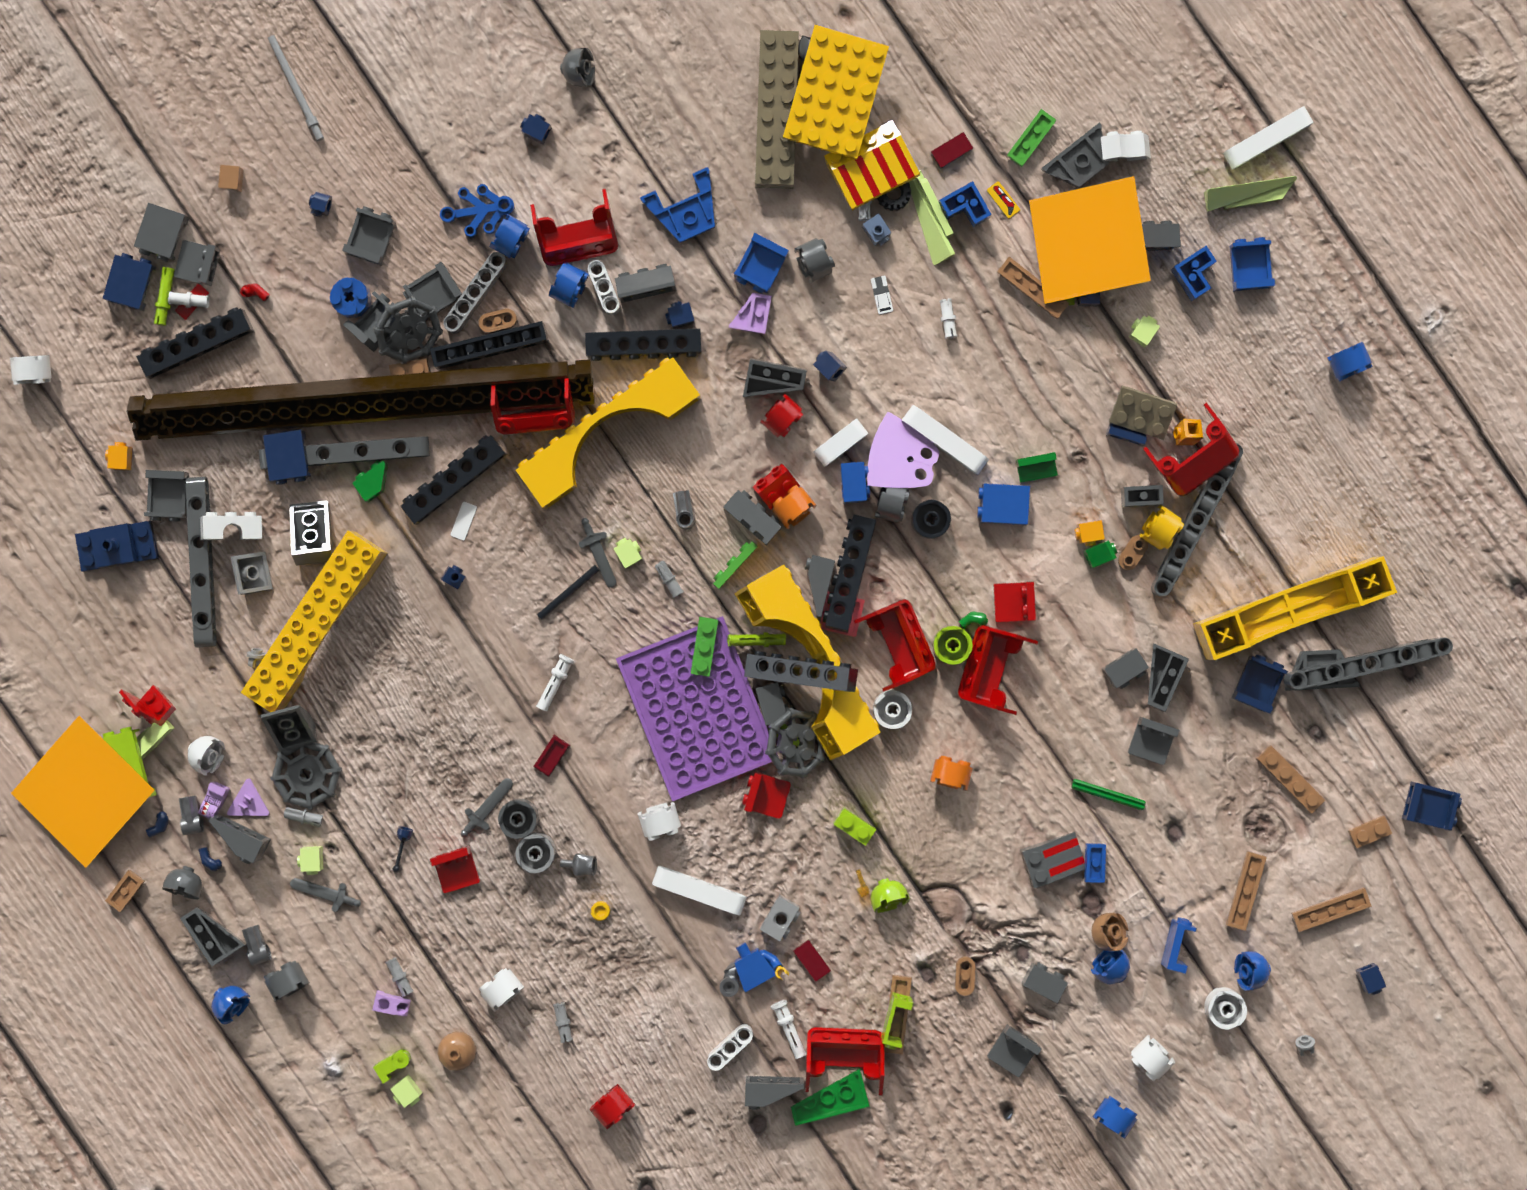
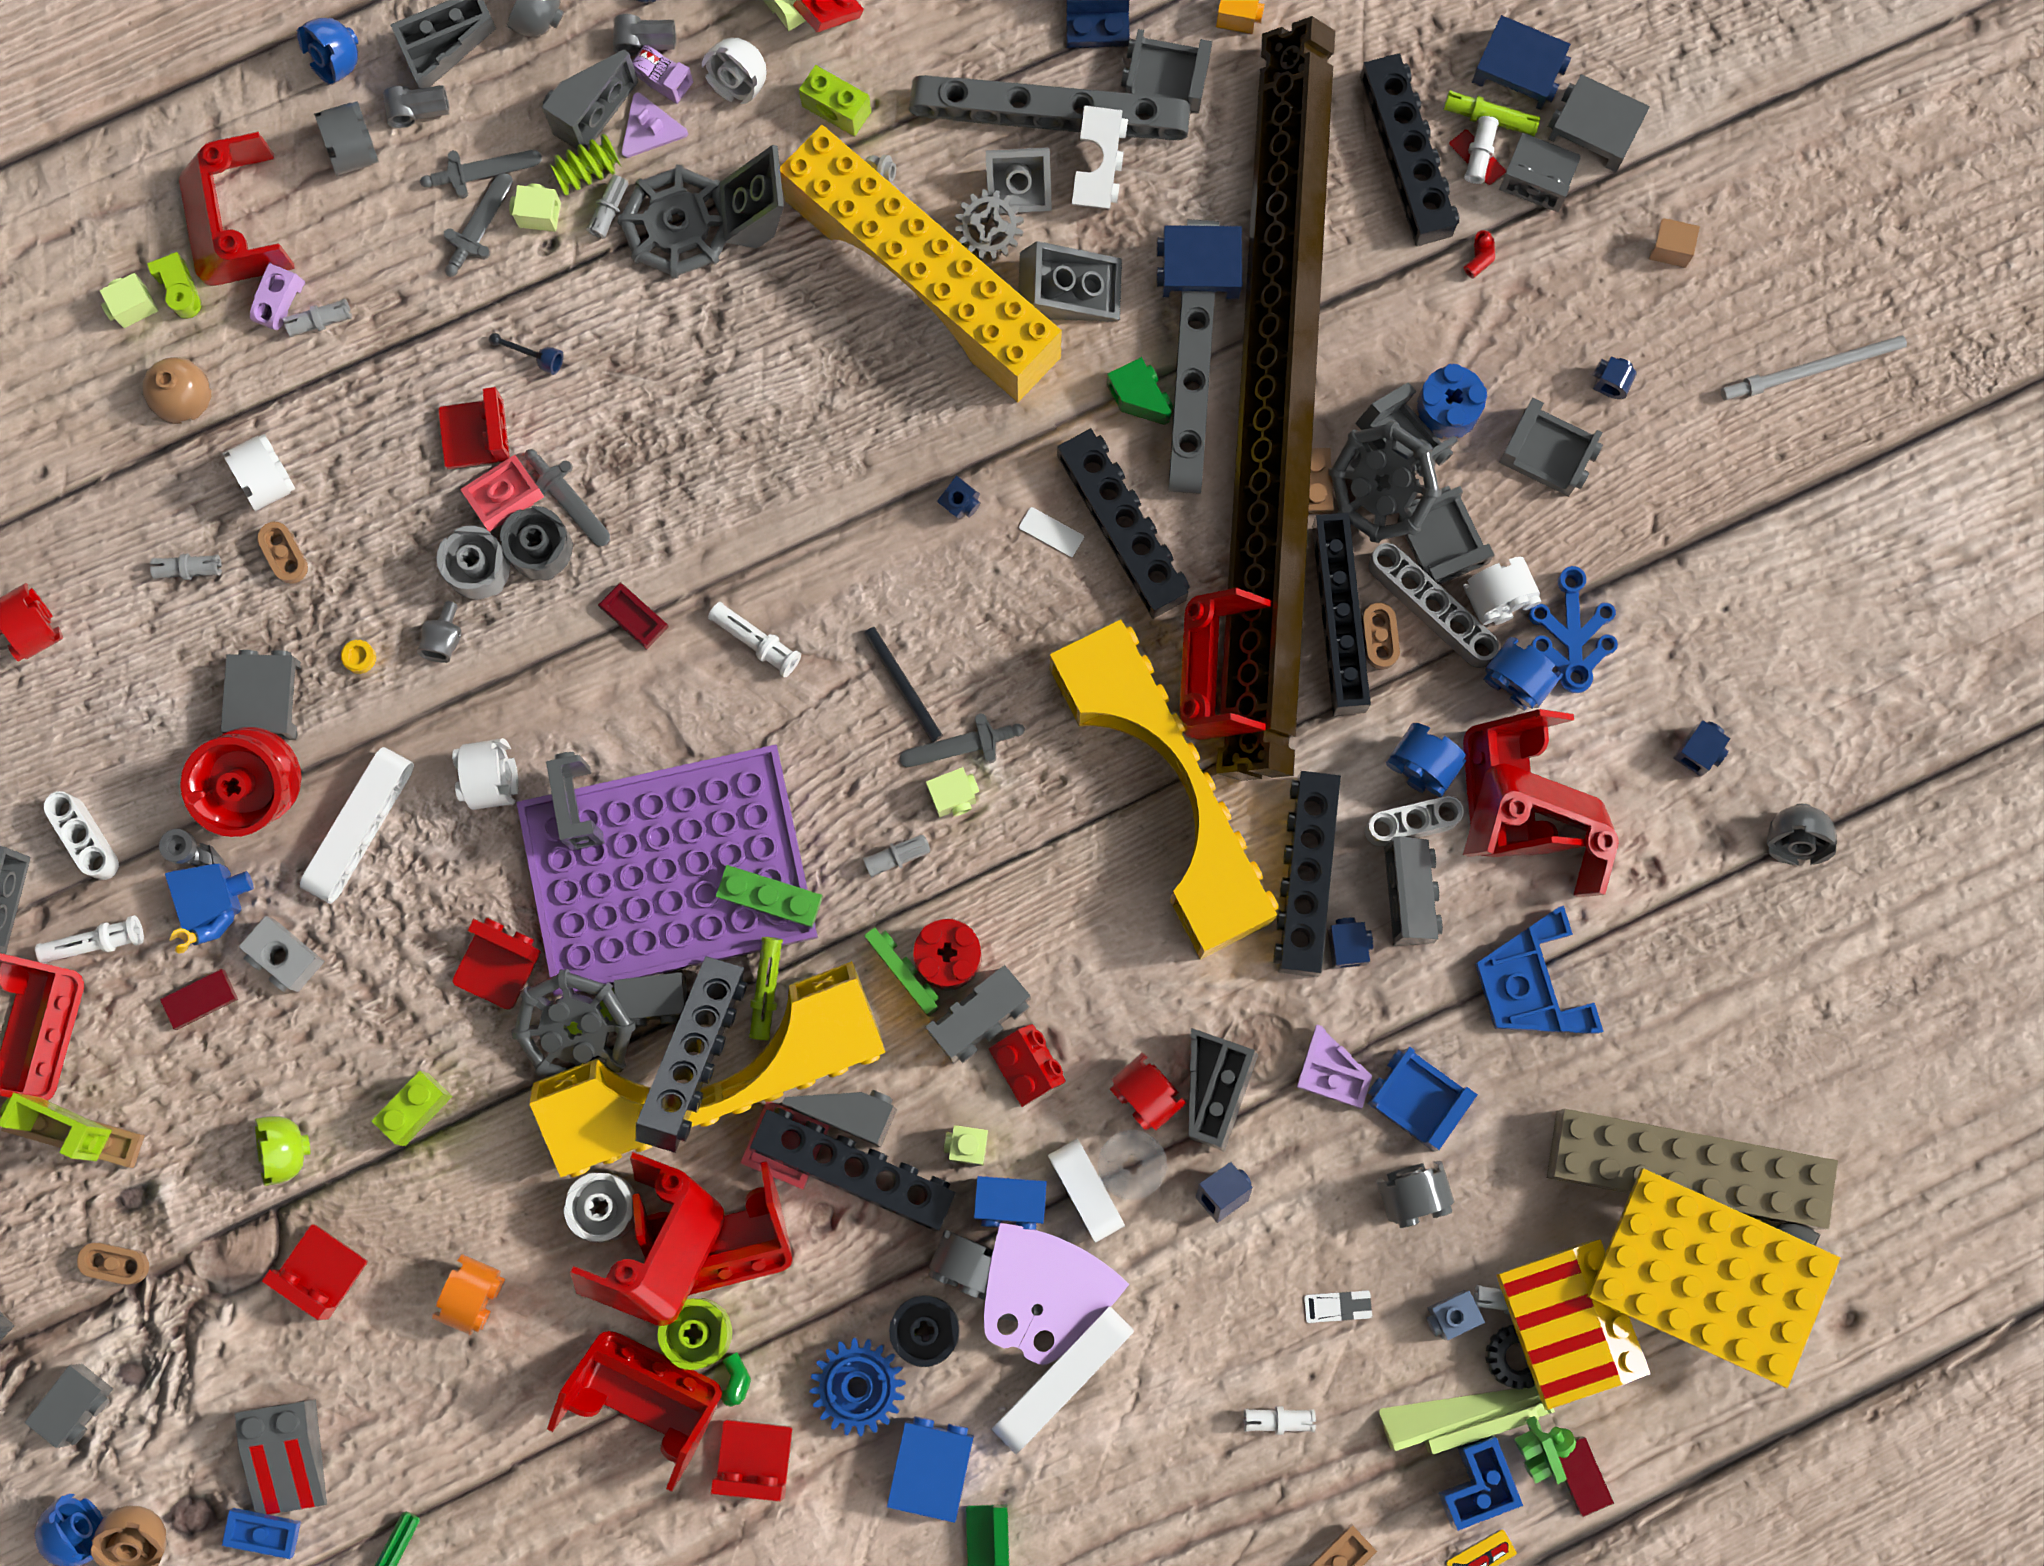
camera: 105 degrees right, 10 degrees down
dark blue arm [198,847,222,871] -> none
flat silver piece [673,490,695,530] -> none
orange brick [772,485,817,529] -> none
clear yellow hand [856,869,869,897] -> none
none -> red windscreen [179,132,295,286]
none -> red piece [180,727,302,837]
none -> dark grey panel [221,650,301,740]
none -> medium nougat plate [258,522,308,584]
none -> red bracket [262,1224,368,1320]
none -> dark grey sword [420,150,542,199]
none -> coral plate [460,455,544,532]
none -> dark grey panel [546,752,605,851]
none -> lime piece [550,134,622,196]
none -> red windscreen [570,1152,725,1326]
none -> lime brick [799,65,872,137]
none -> blue gear [810,1338,906,1436]
none -> red brick [913,919,982,990]
none -> yellowish green brick [944,1125,989,1166]
none -> light grey gear [955,189,1024,261]
none -> clear brick [1097,1130,1167,1200]
none -> white brick [1463,557,1541,625]
none -> red windscreen [1463,763,1619,897]
none -> bright green hips [1514,1415,1576,1484]

